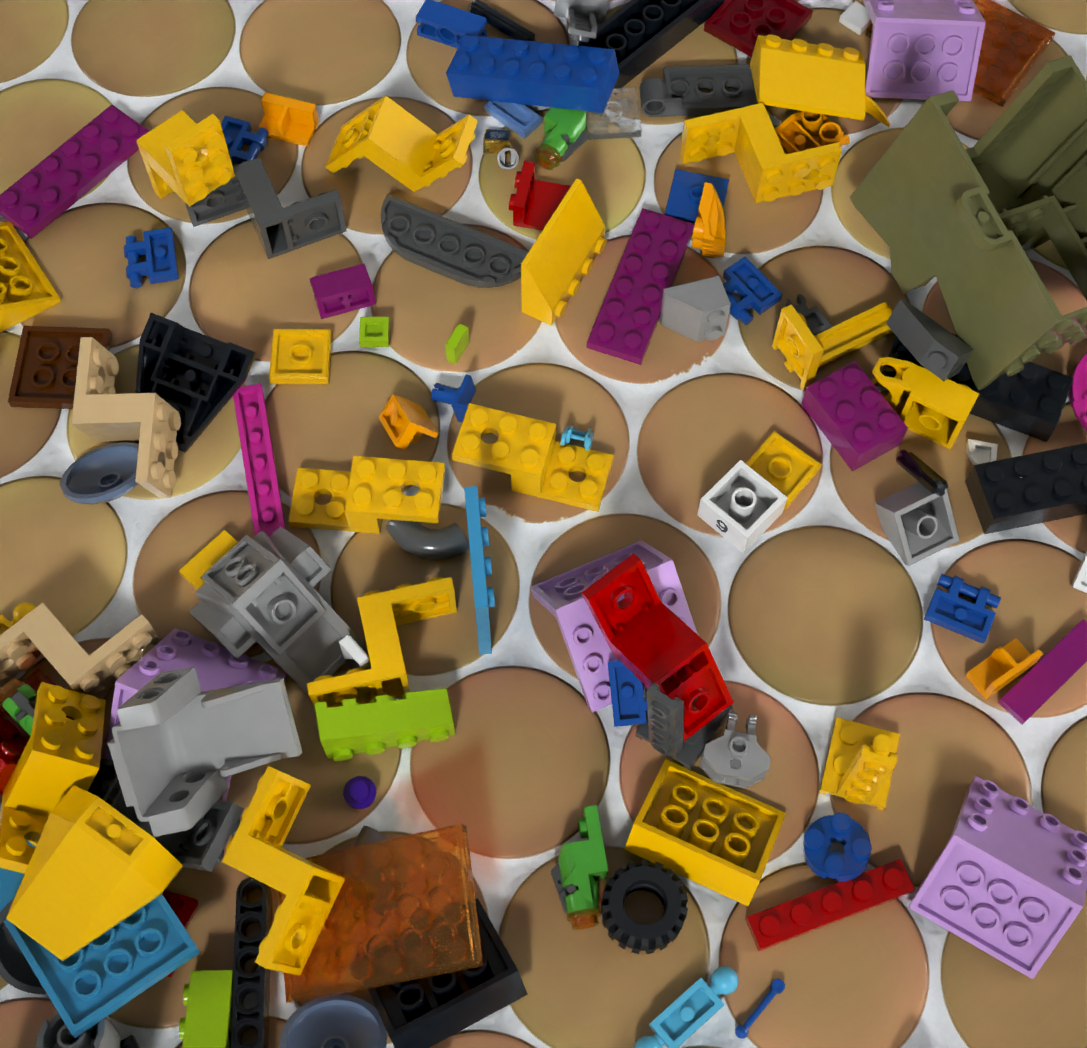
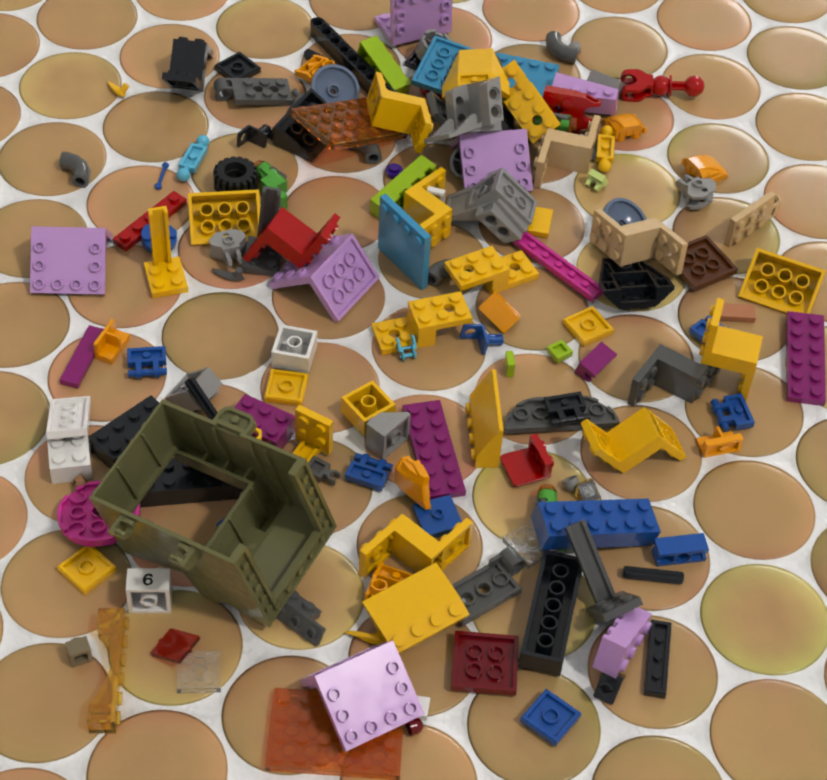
camera: 145 degrees right, 15 degrees down
none -> dark grey bar [212,267,245,281]
none -> black bracket [236,124,271,148]
none -> yellow brick [341,380,396,436]
none -> black plate [543,391,590,428]
none -> yellowish green tile [585,168,609,192]
none -> nougat tile [720,303,756,322]

